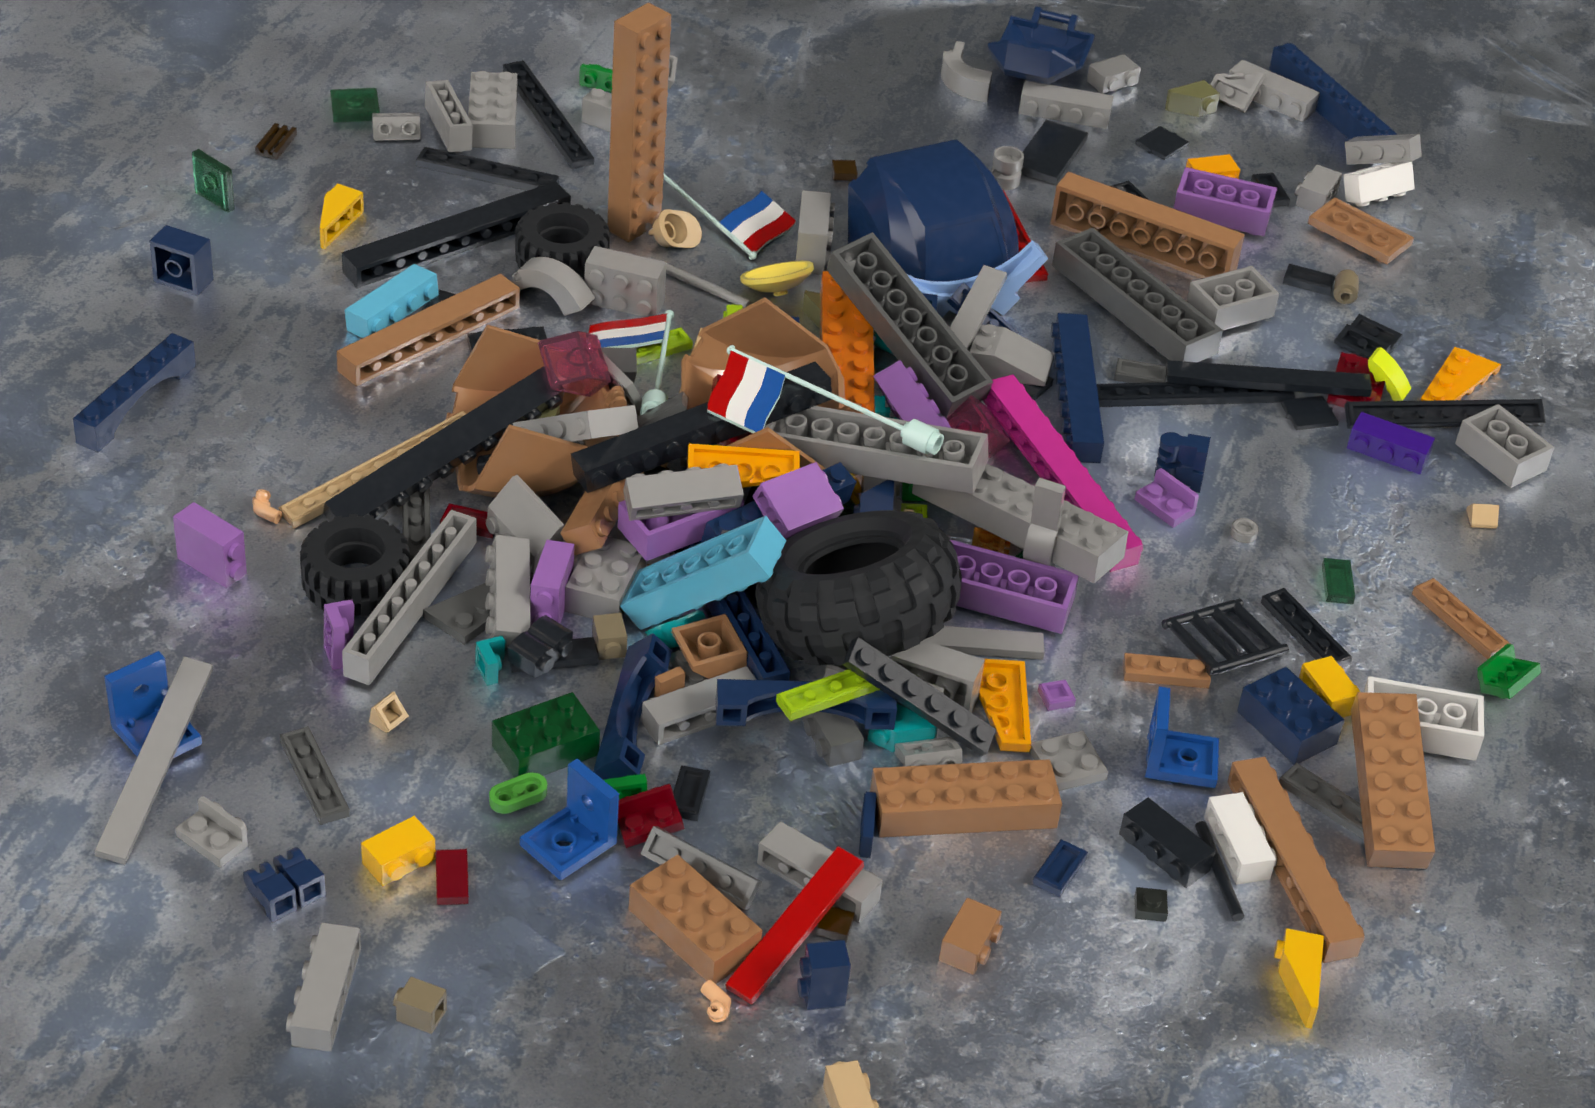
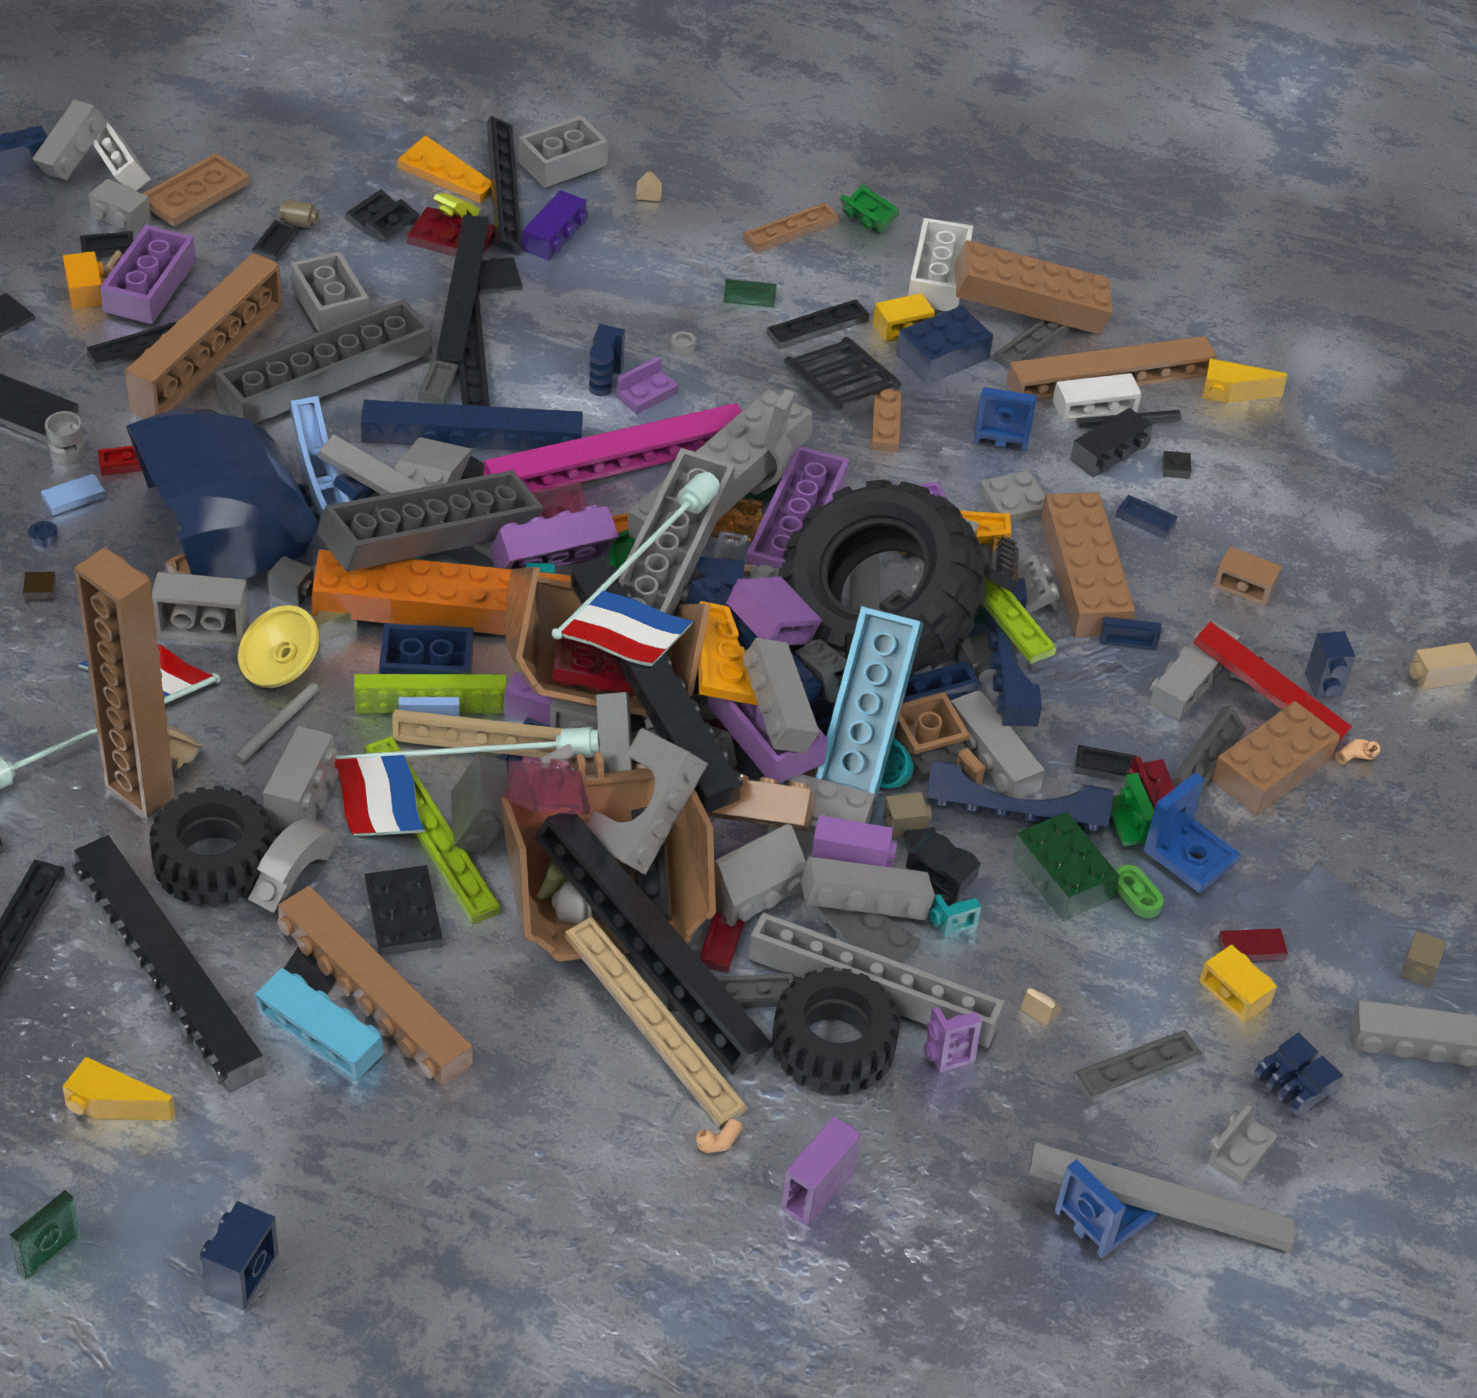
camera: 90 degrees left, 5 degrees up
dark blue arch [73,333,196,452] -> none

